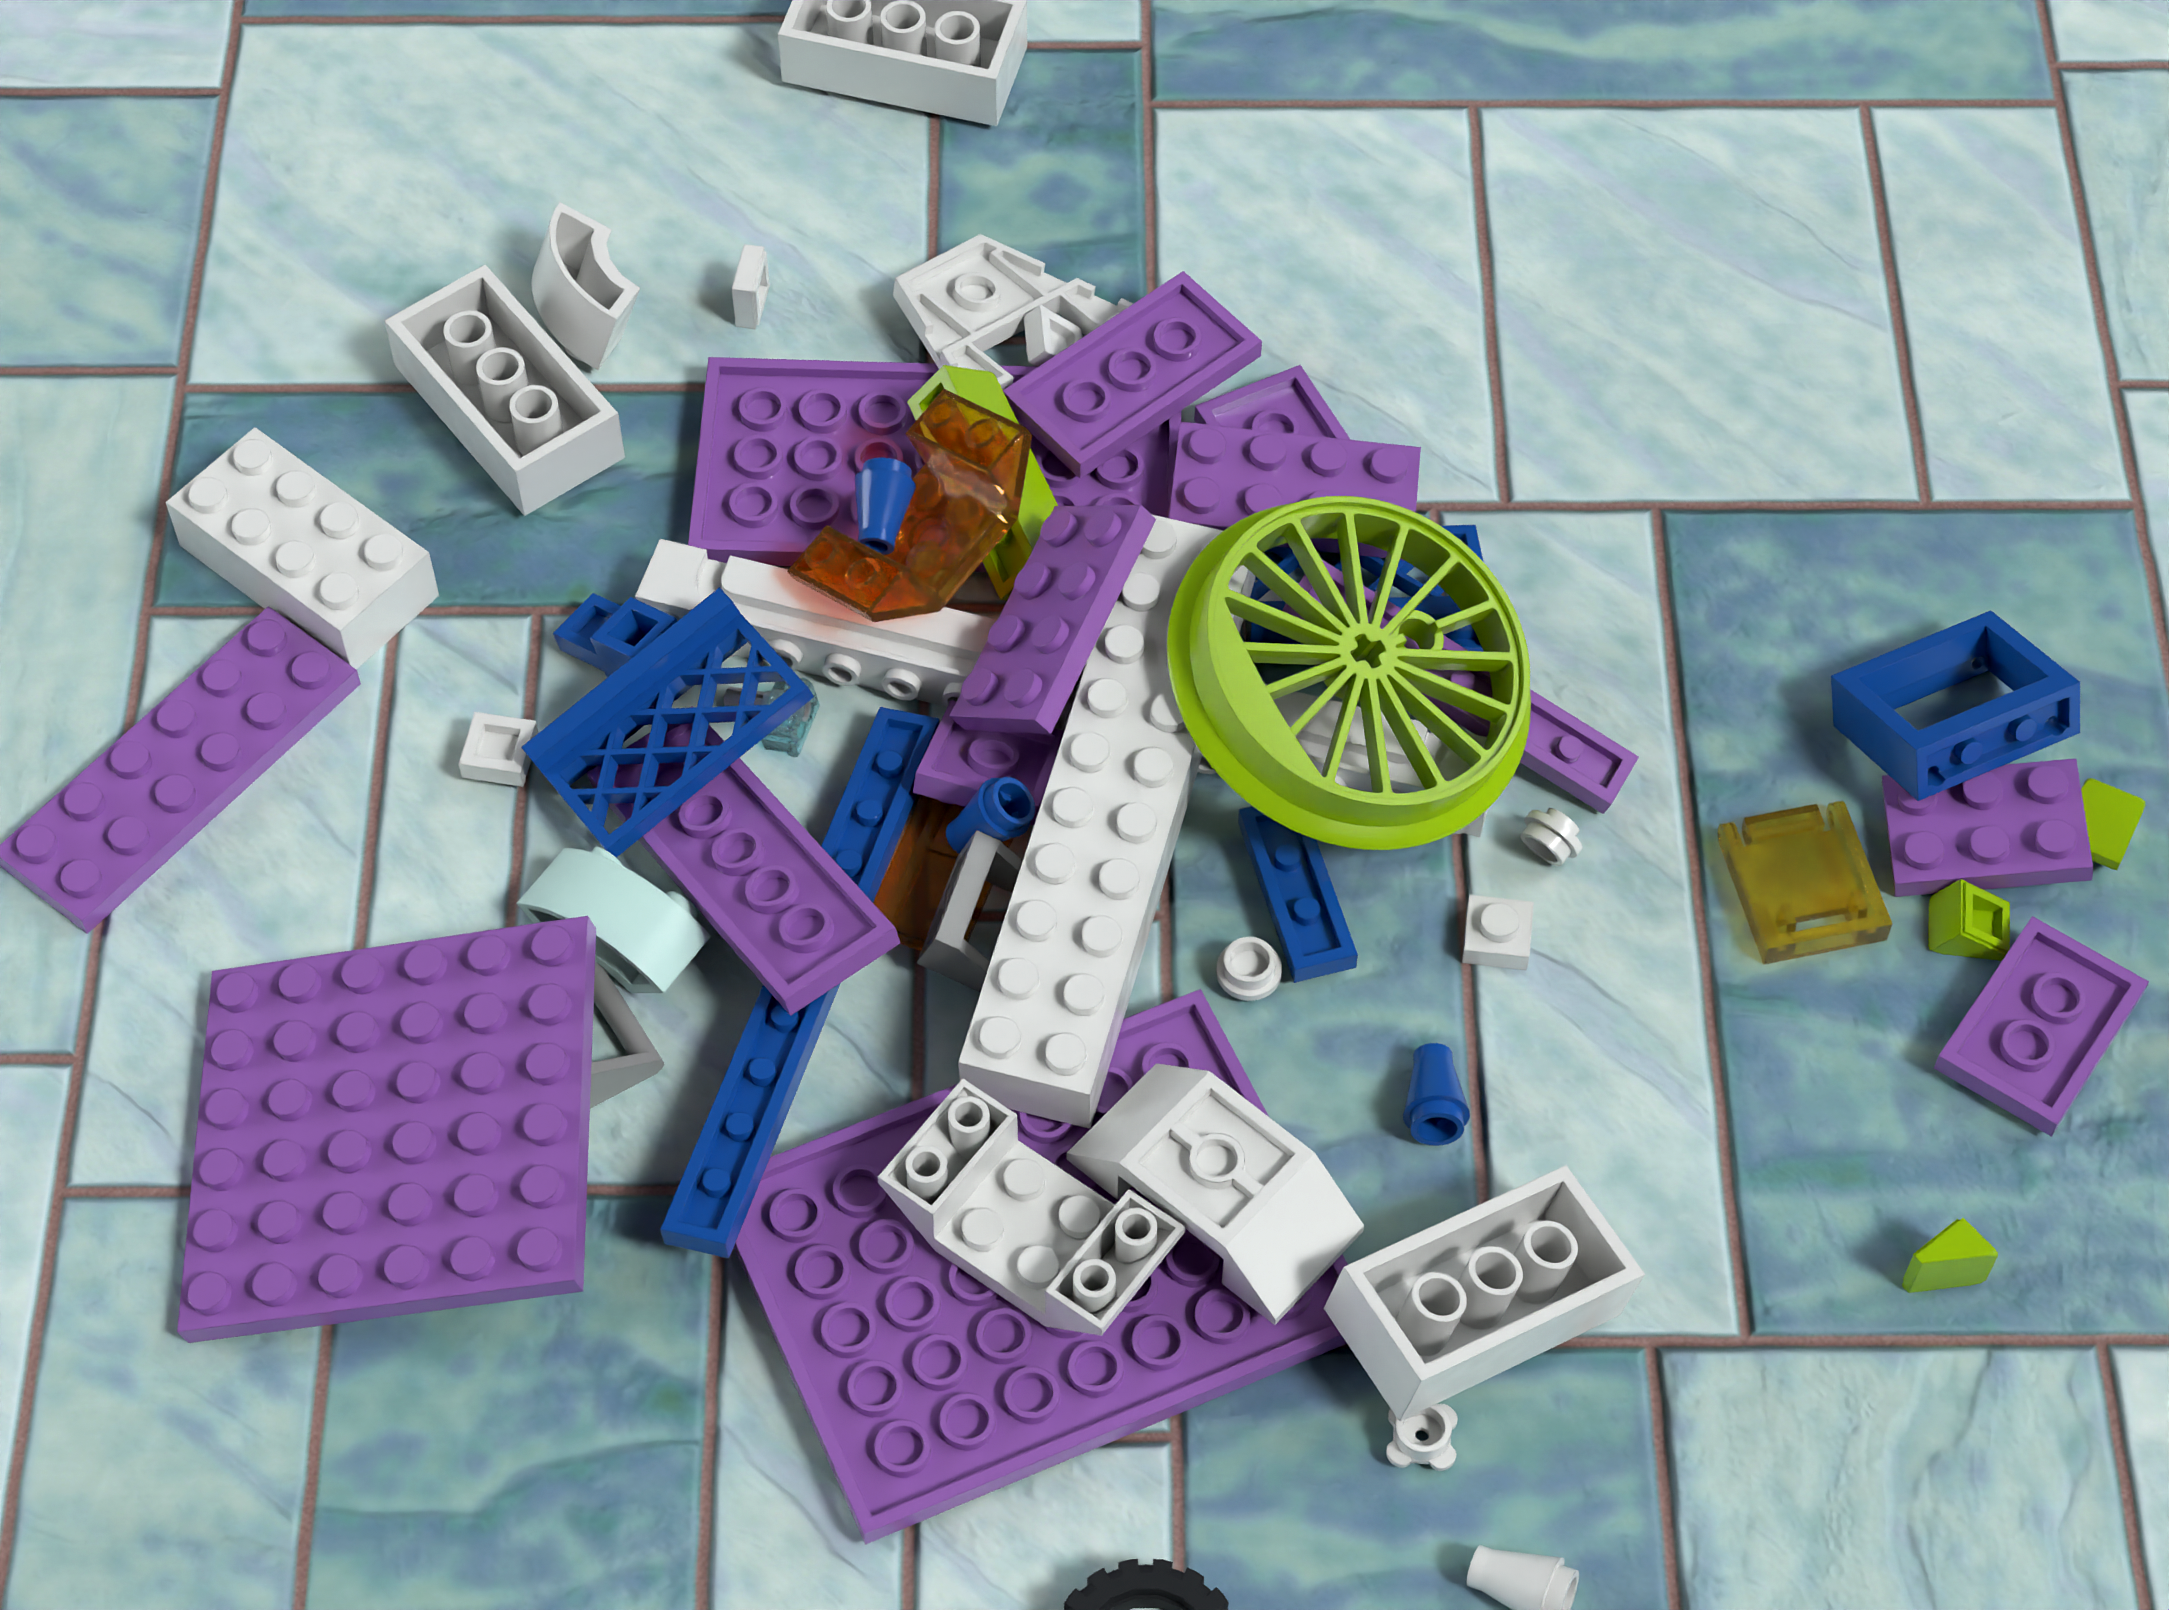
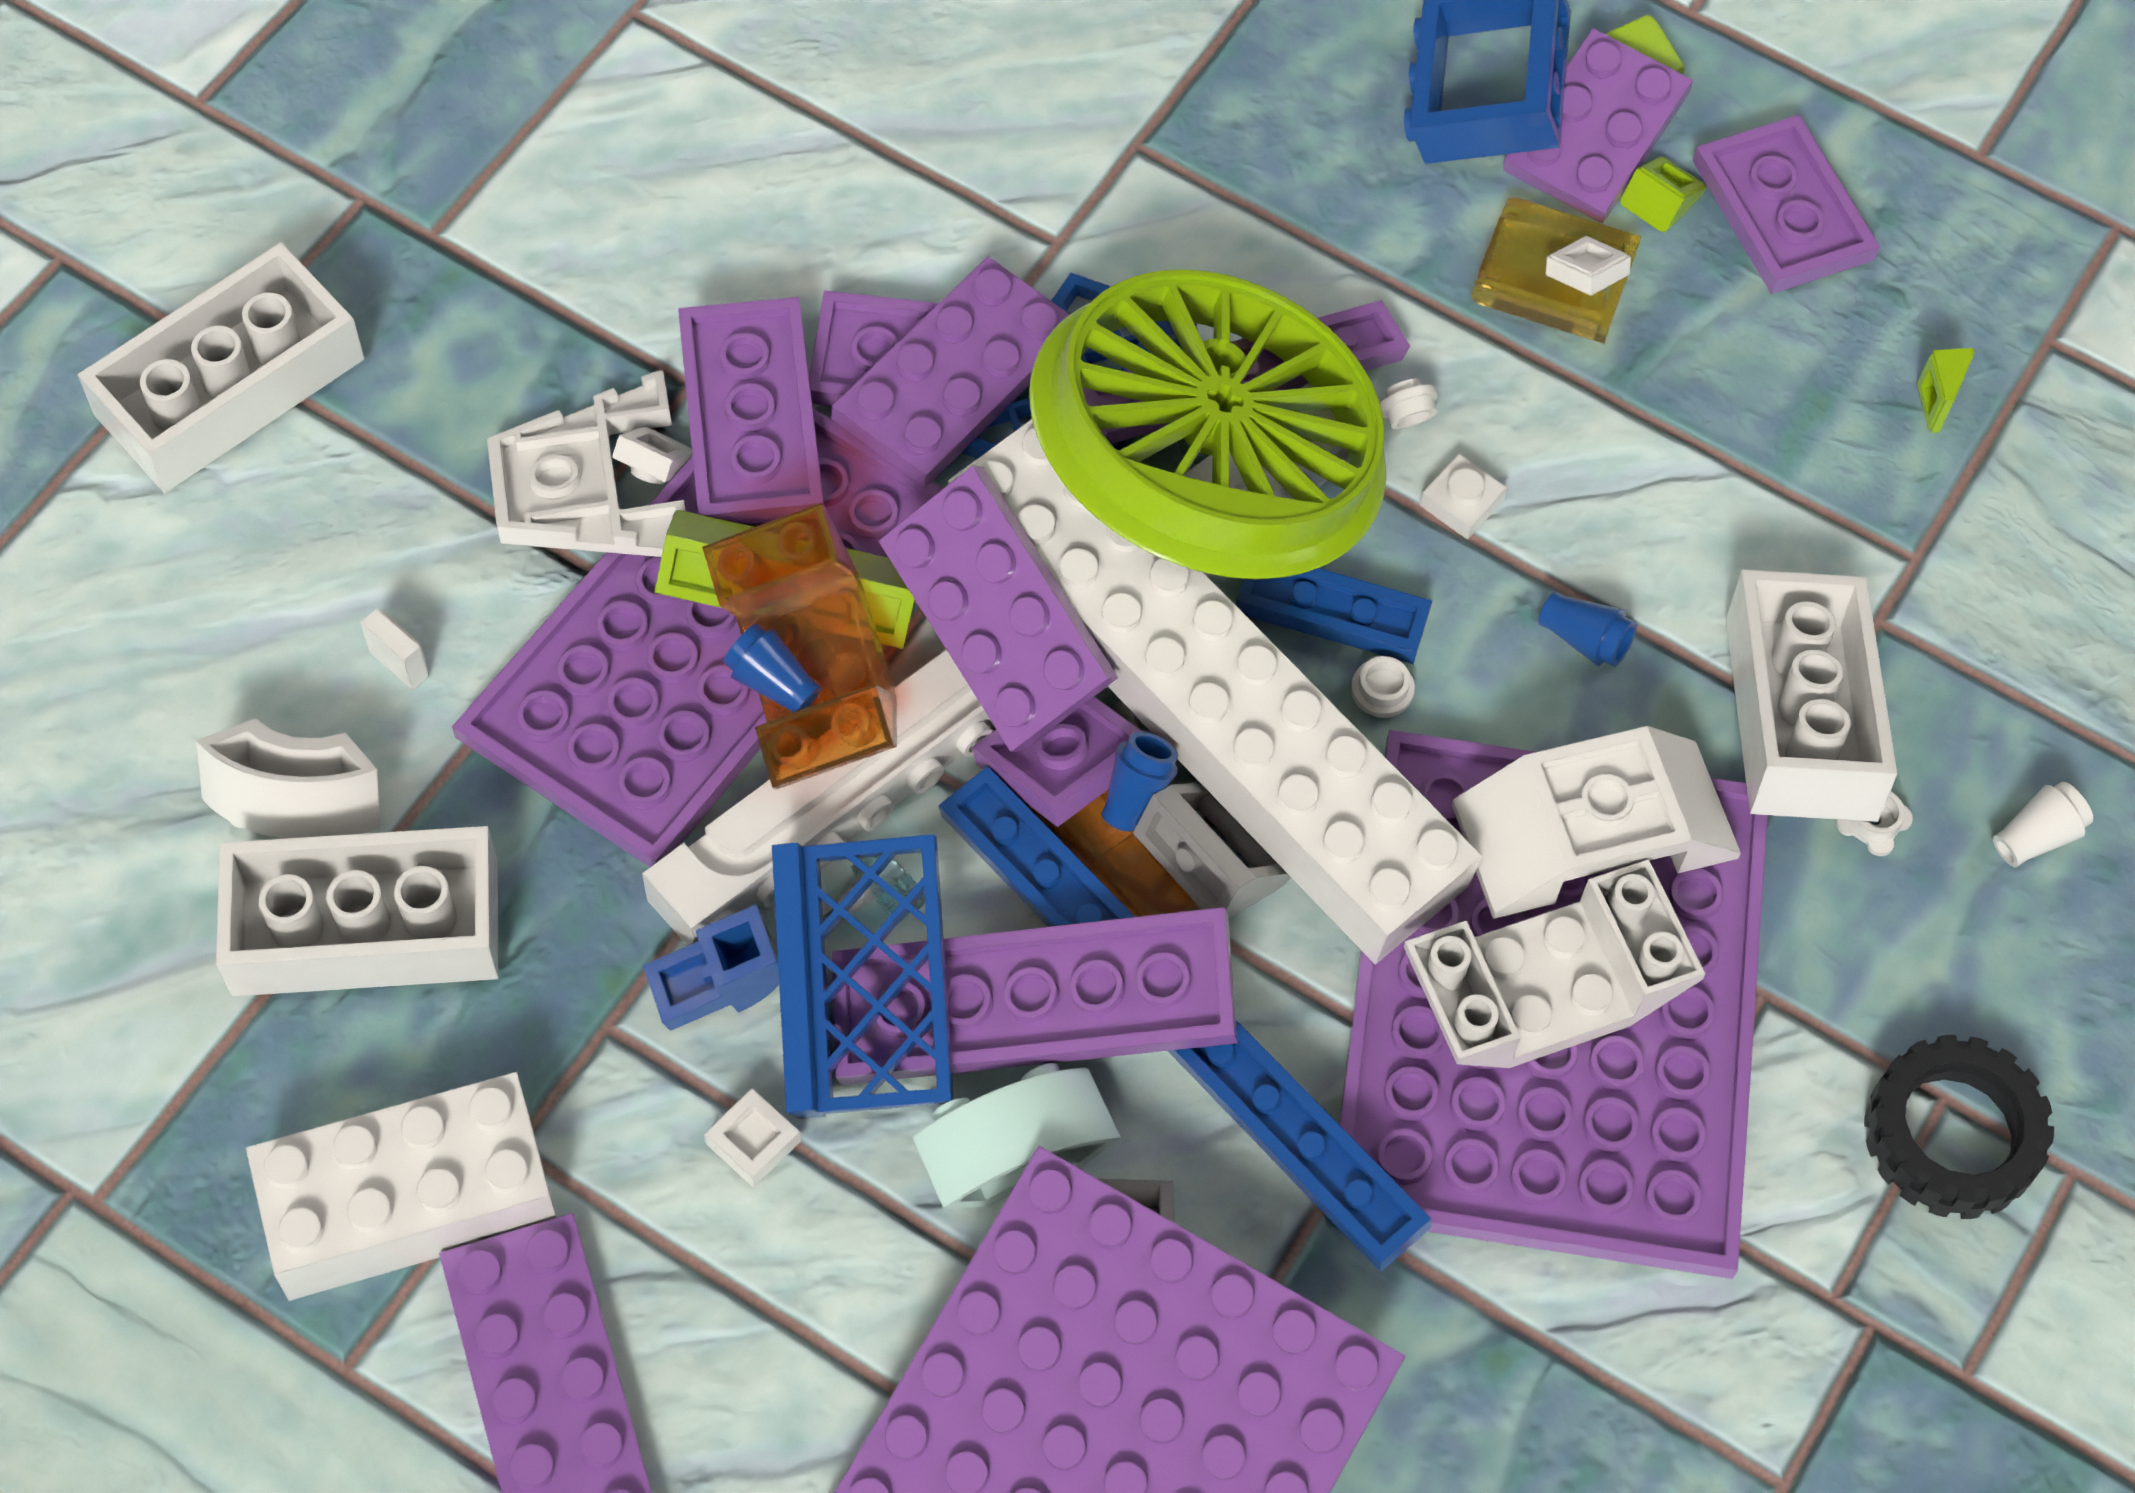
camera: 60 degrees left, 5 degrees up
none -> white tile [1546,236,1631,296]

